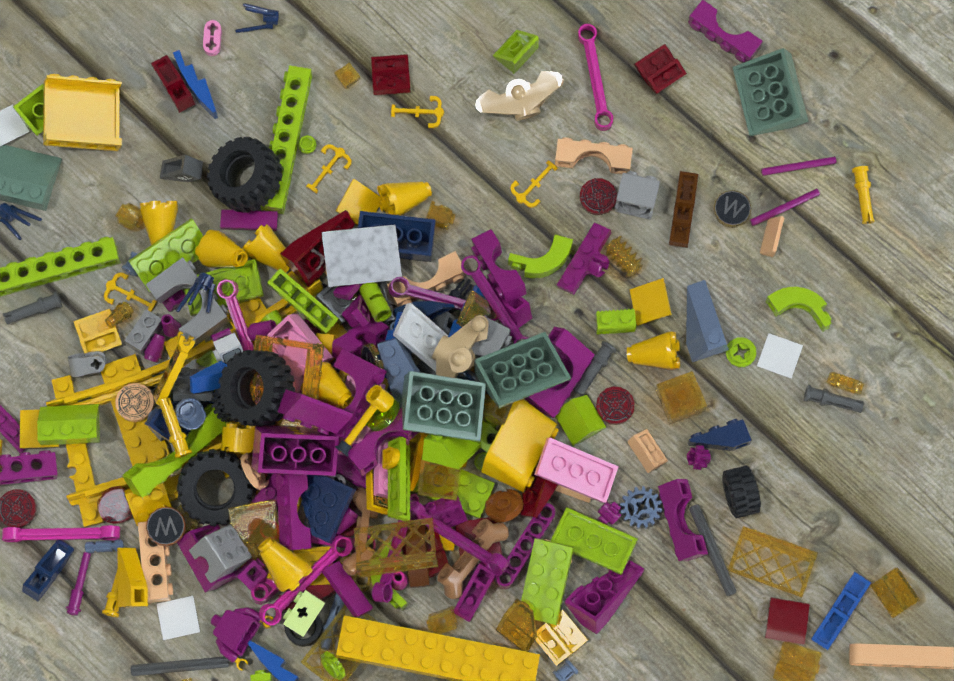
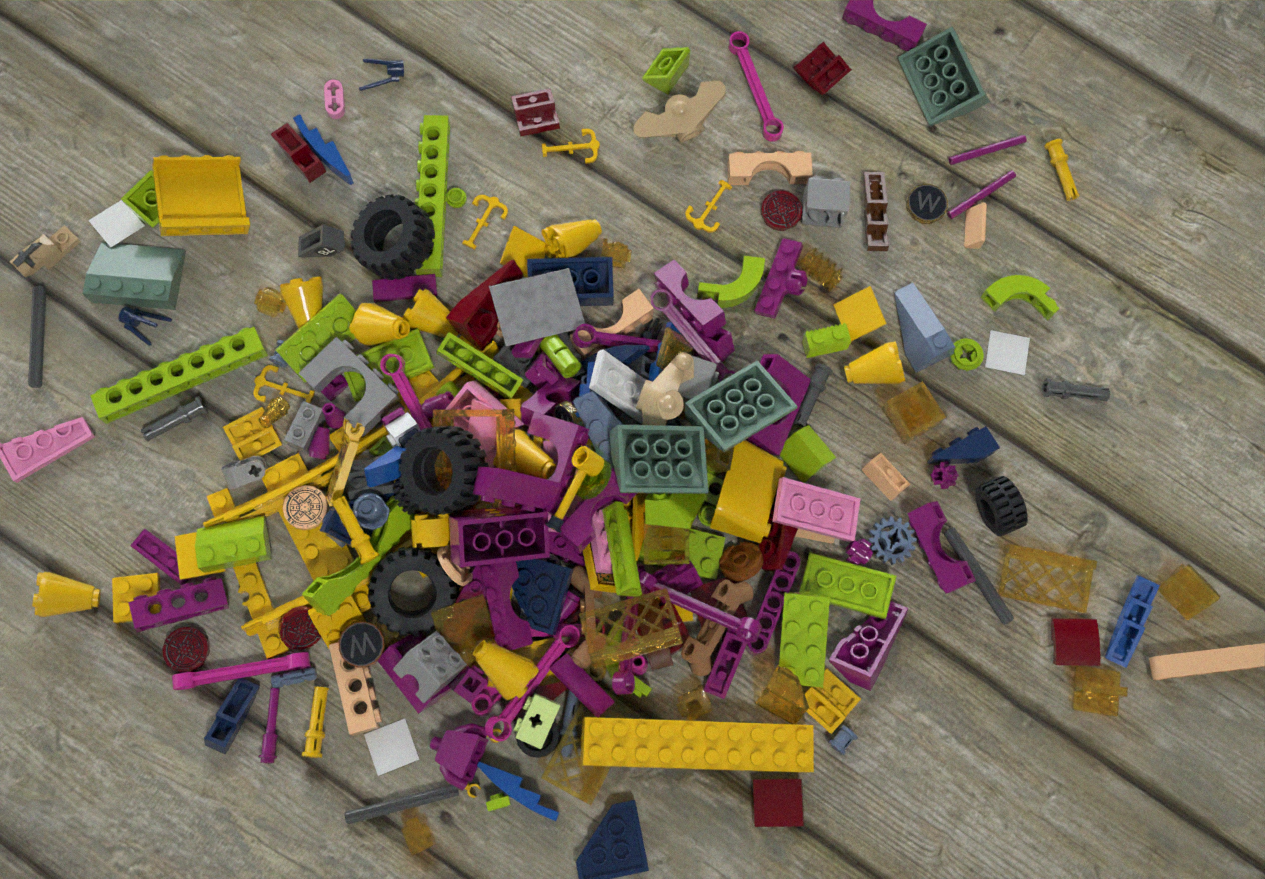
camera: 15 degrees left, 0 degrees up
yellow slope [117,548,148,607] -> none
dark blue plant [176,272,216,313] -> none
lime gear [321,651,346,680] -> none
clear yellow plate [334,62,360,89] -> none
yellow tile [382,447,400,470] -> none
dark red tile [596,386,635,425] -> none
clear yellow beam [826,372,864,395] -> none

